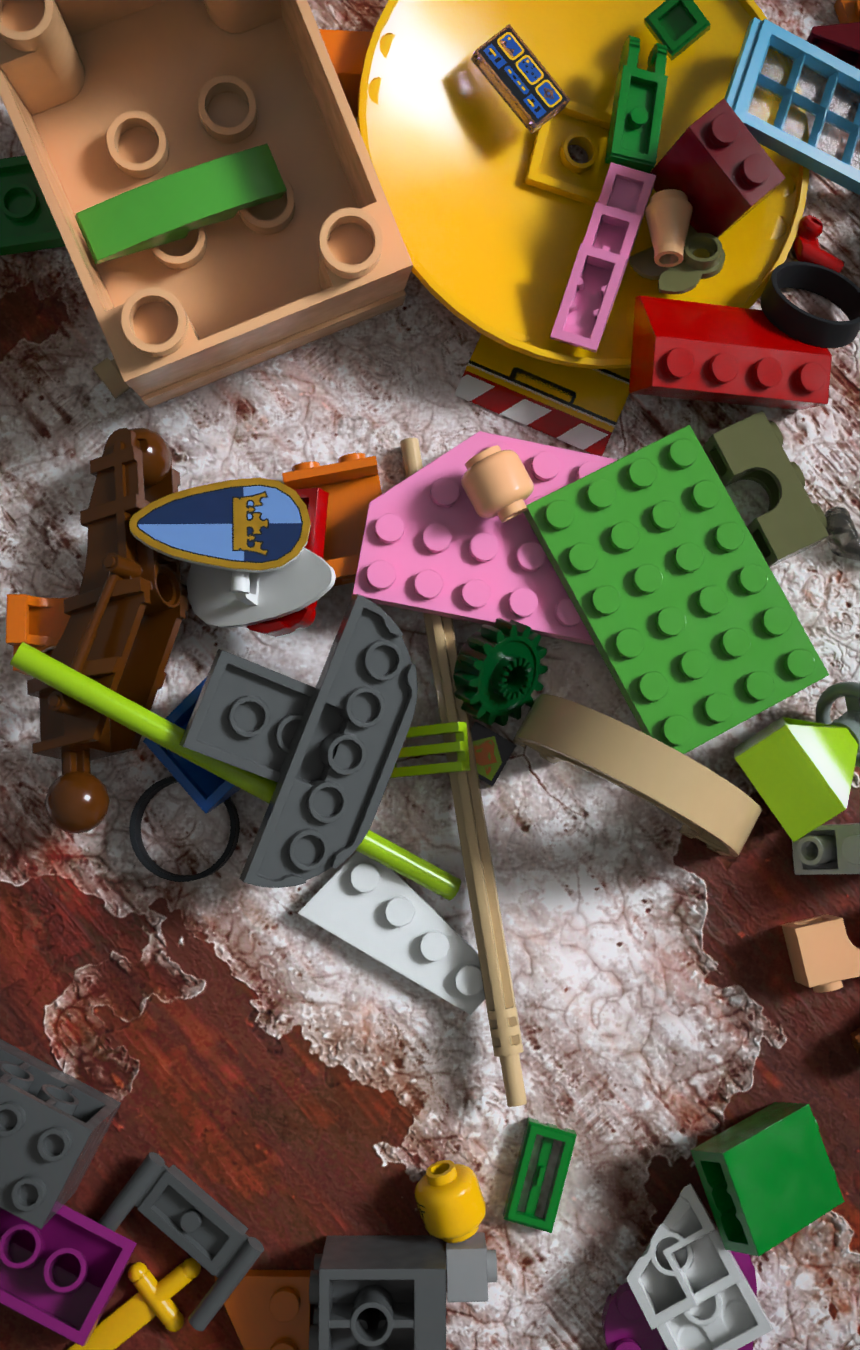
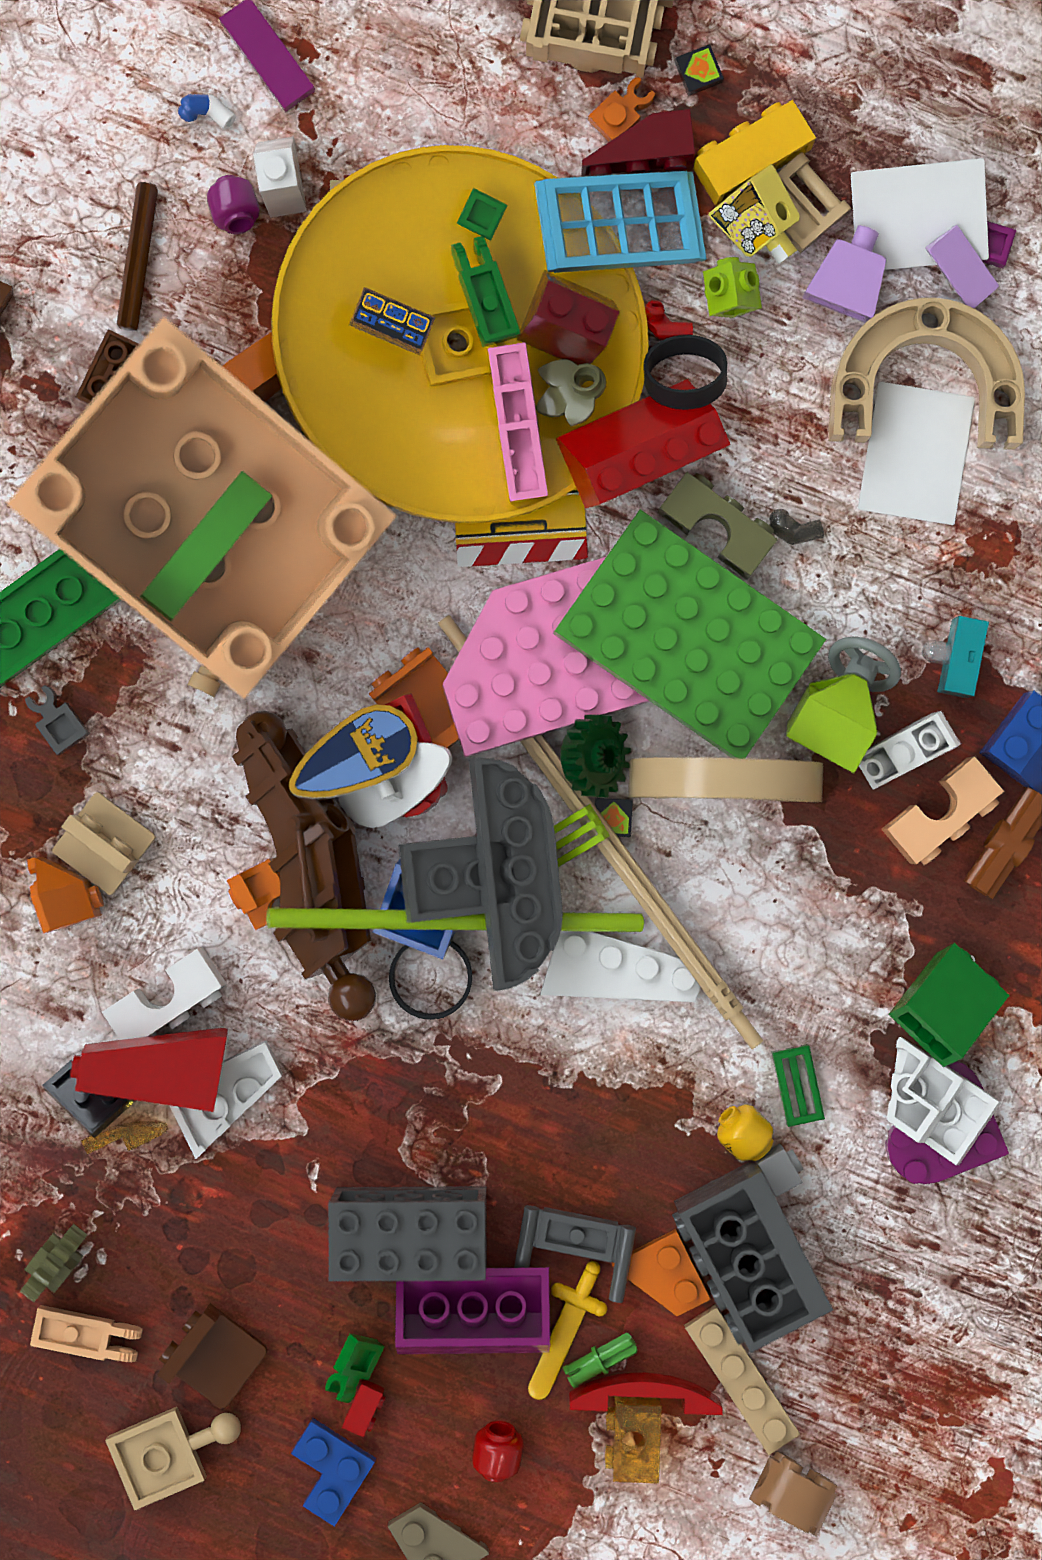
camera: 20 degrees left, 5 degrees up
light nougat head [461,445,534,523] -> none
light nougat cone [645,189,693,267] -> none

